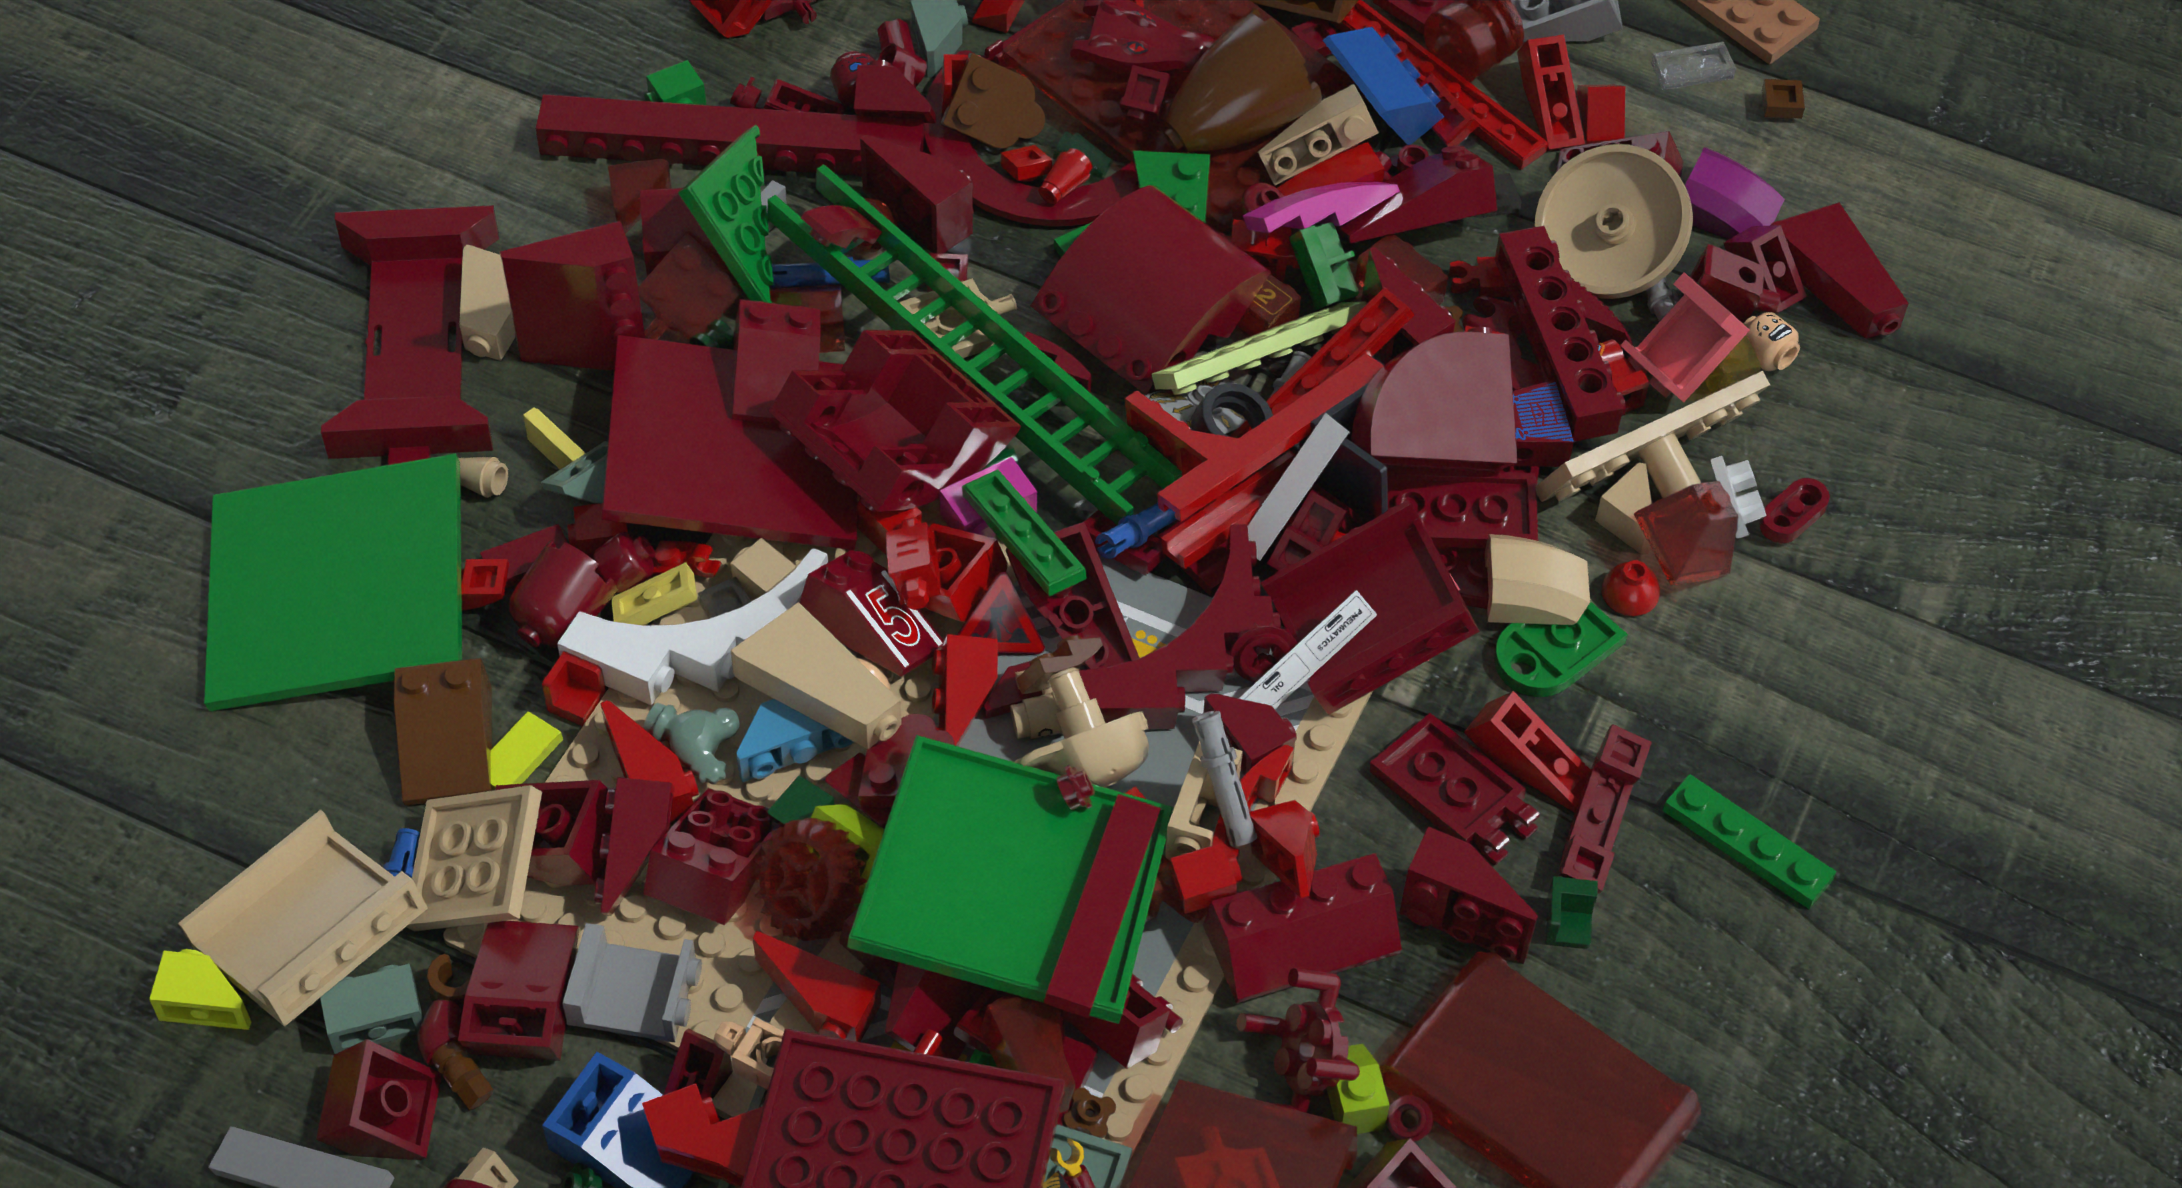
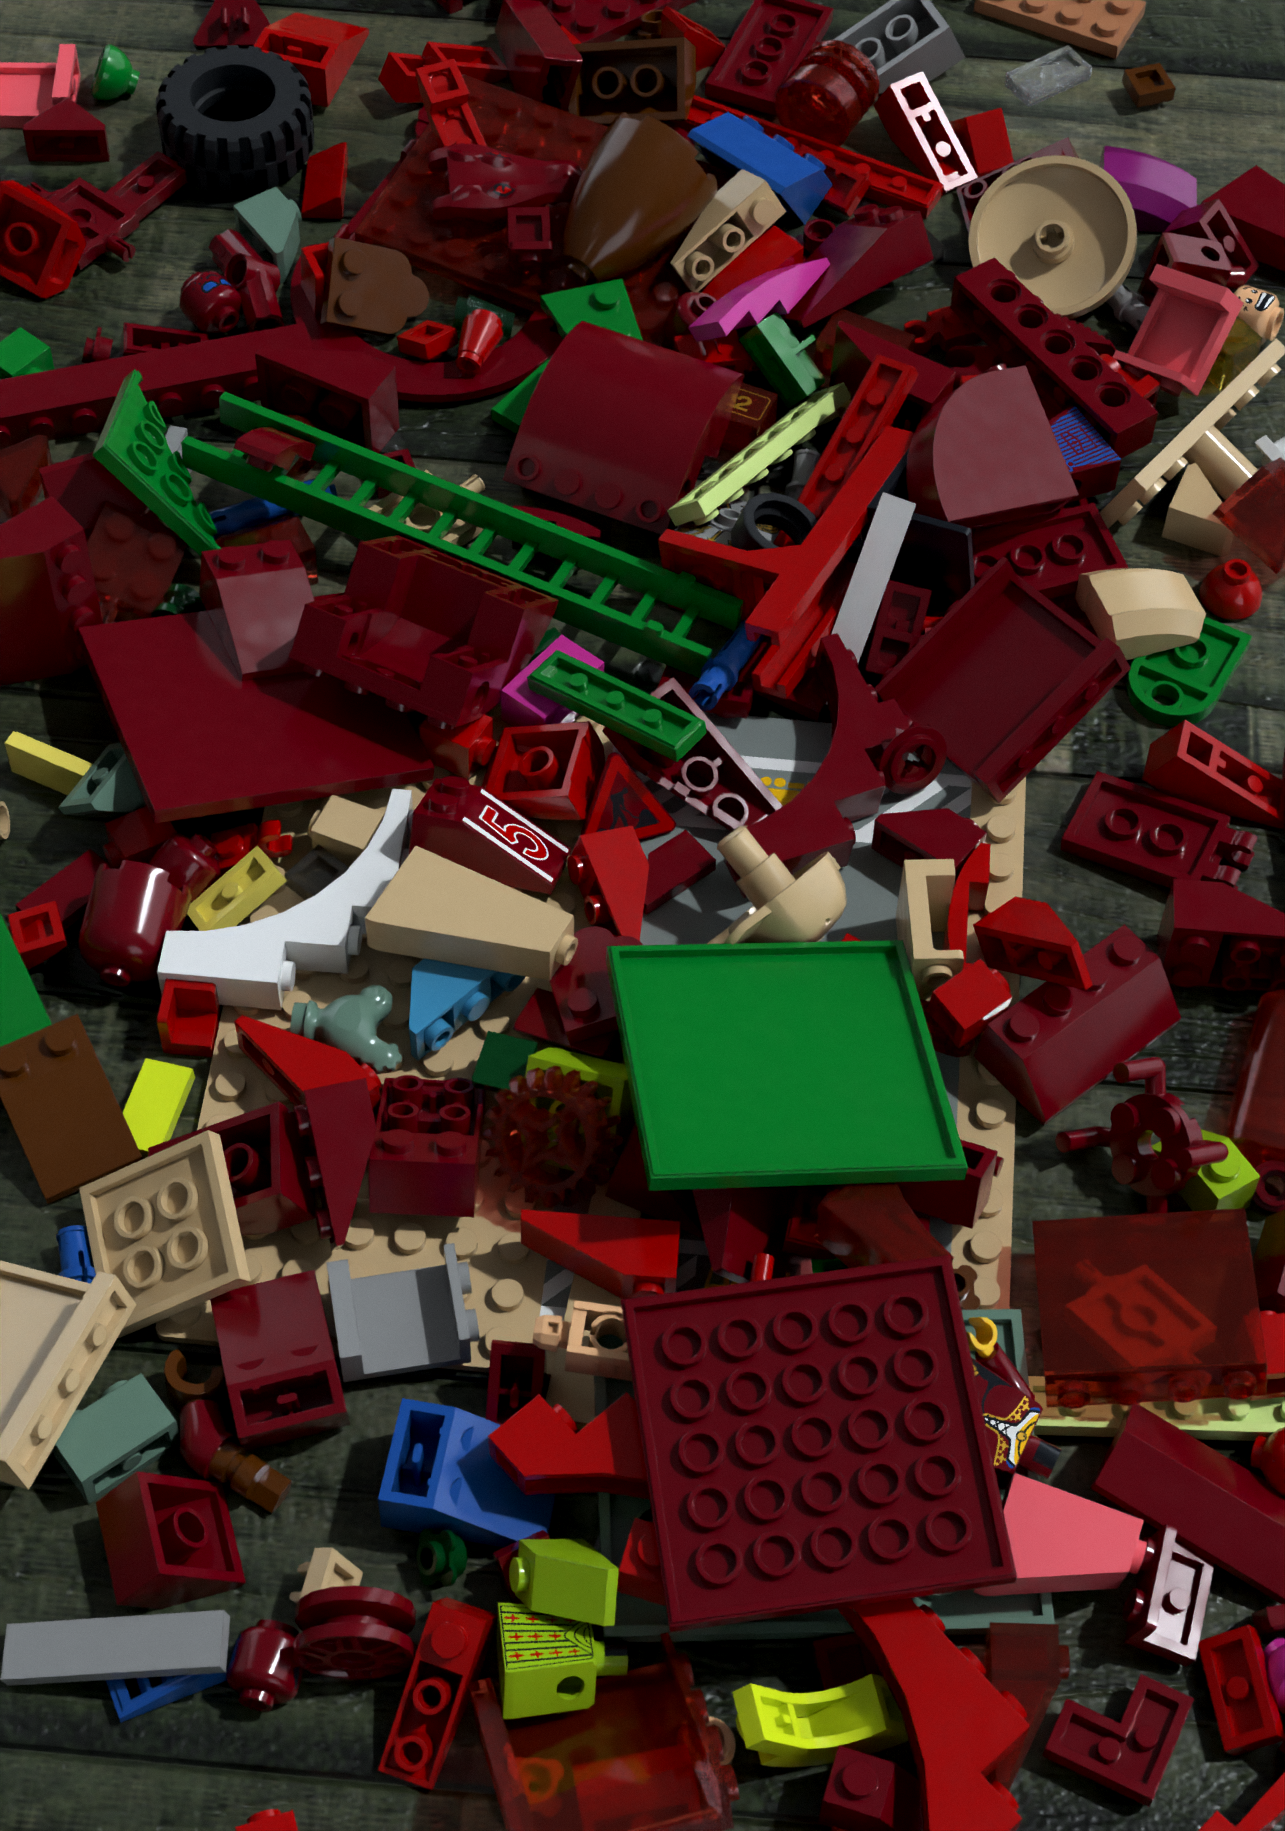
camera: 20 degrees left, 0 degrees up
dark red slope [854,60,936,124] -> none
red piece [886,517,942,610] -> none
tan piece [1010,670,1063,740] -> none
reddish brown slope [1016,635,1103,694] -> none
dark red tile [1044,794,1161,1018] -> none
dark red plate [1056,765,1095,810] -> none
light grey pin [1192,711,1257,846] -> none
white sticker [1239,590,1377,709] -> none

